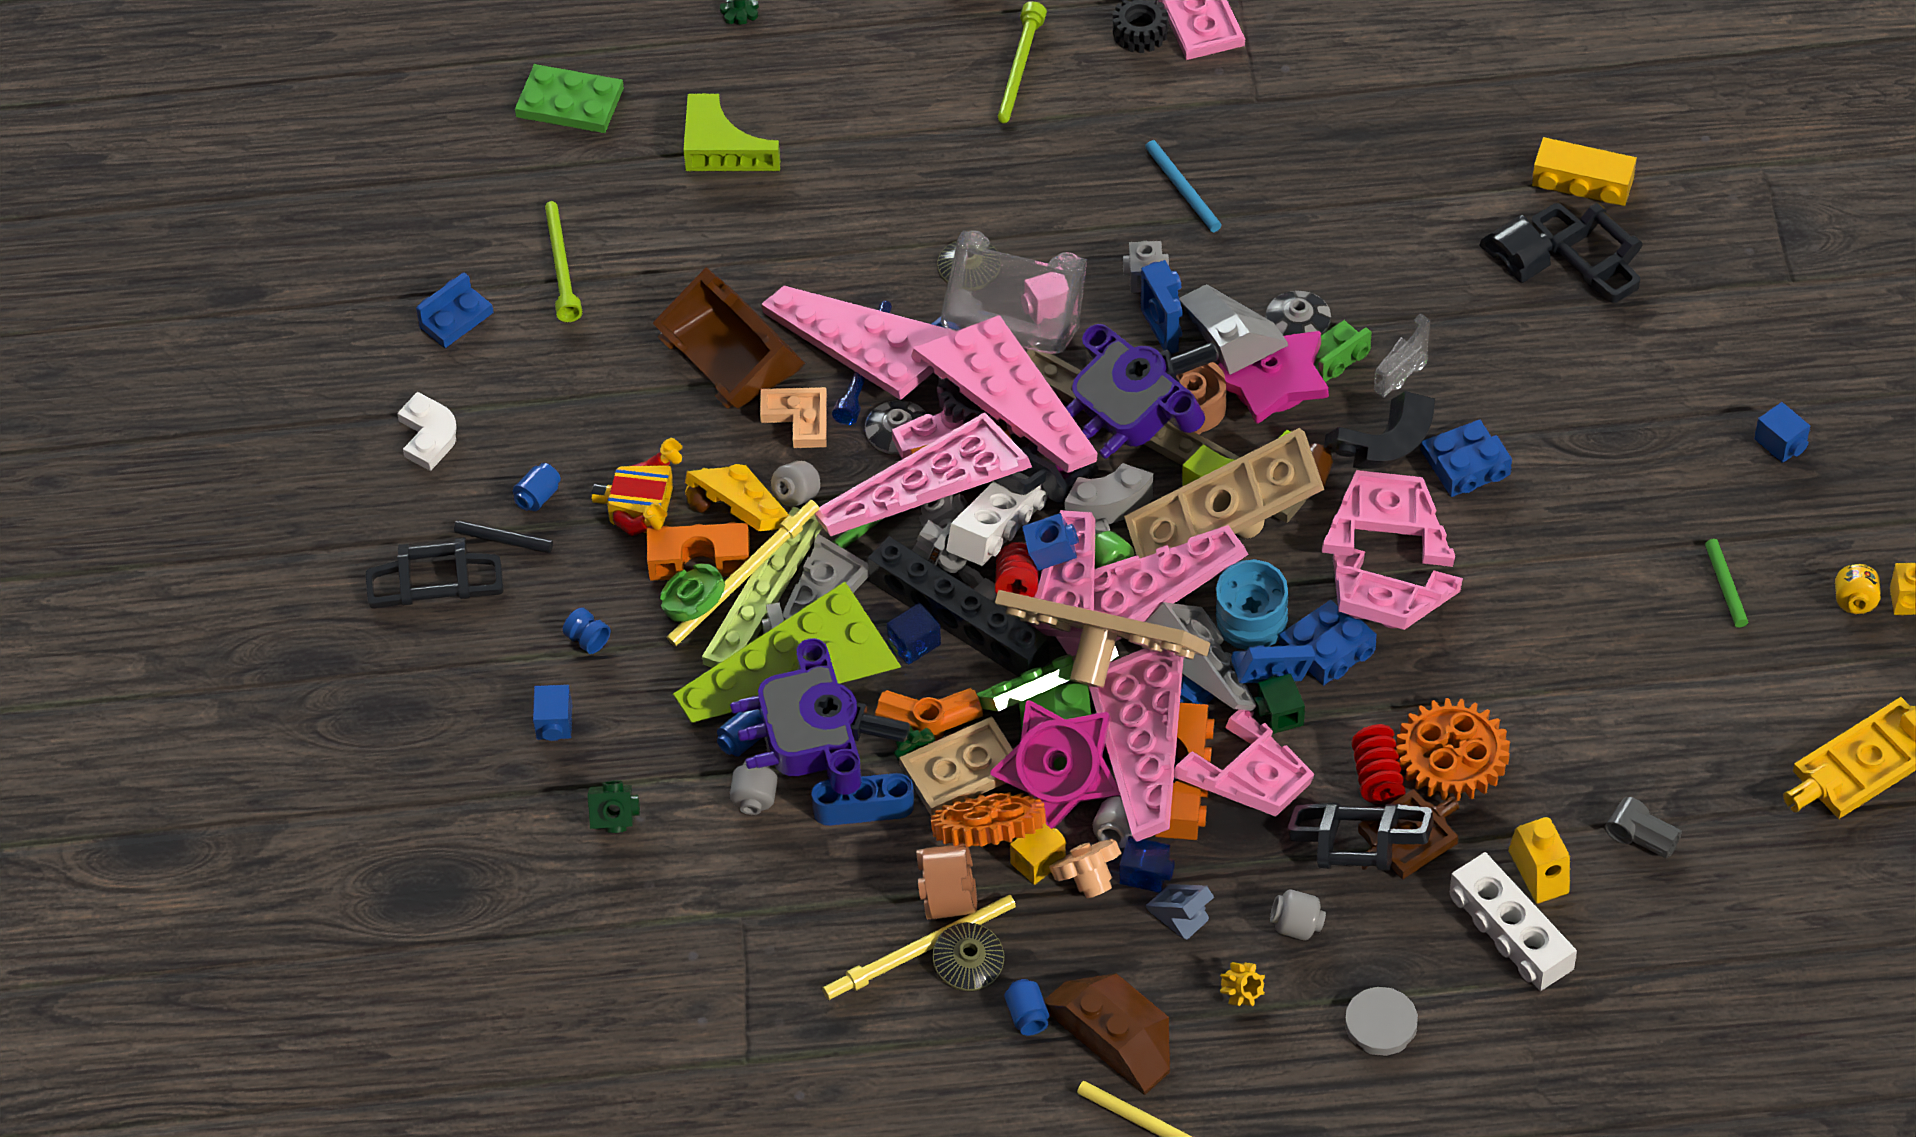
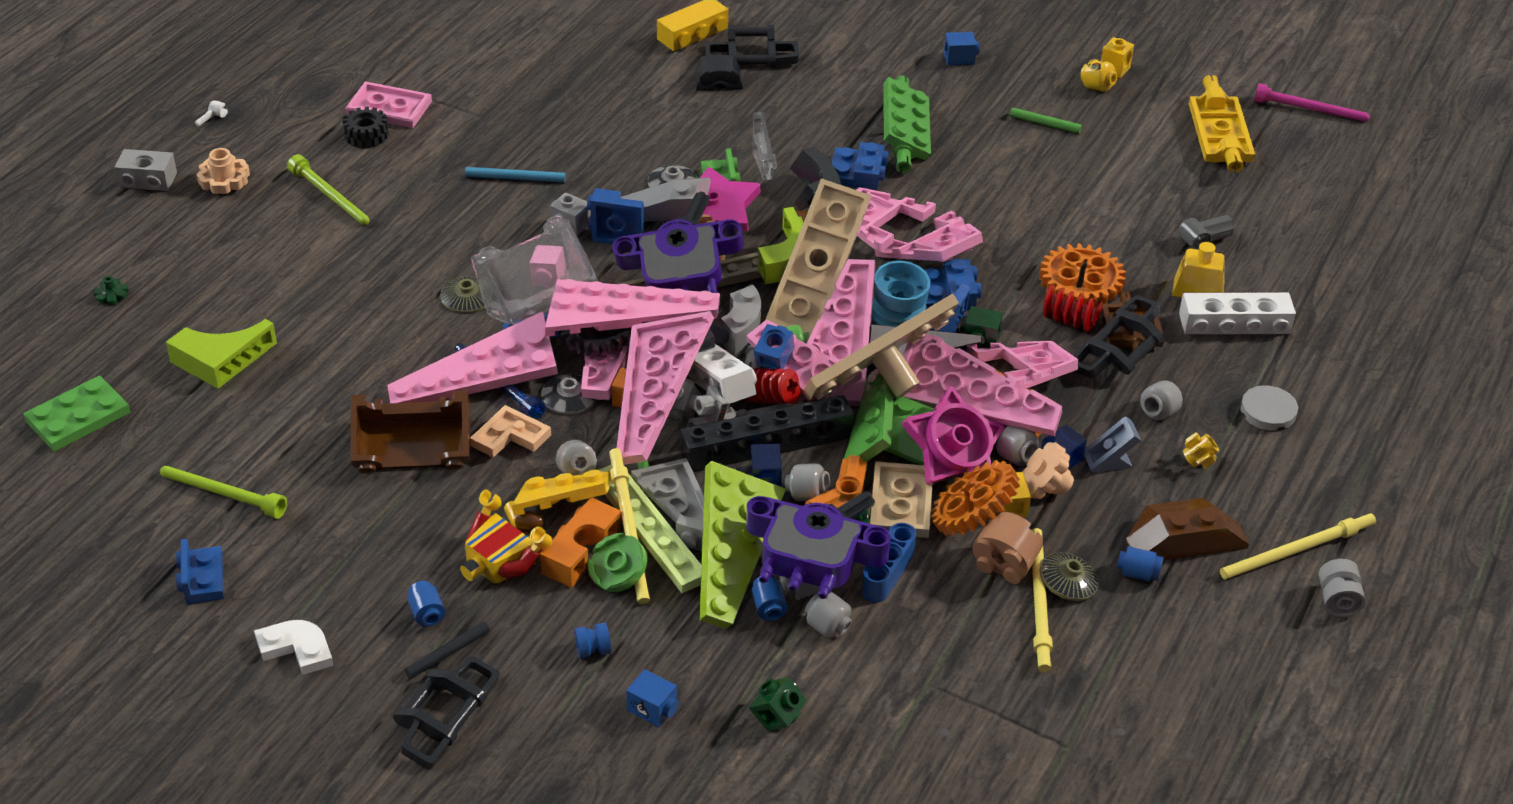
camera: 60 degrees left, 10 degrees down
none -> light grey head [785,464,830,502]
none -> bright green plate [883,75,931,174]

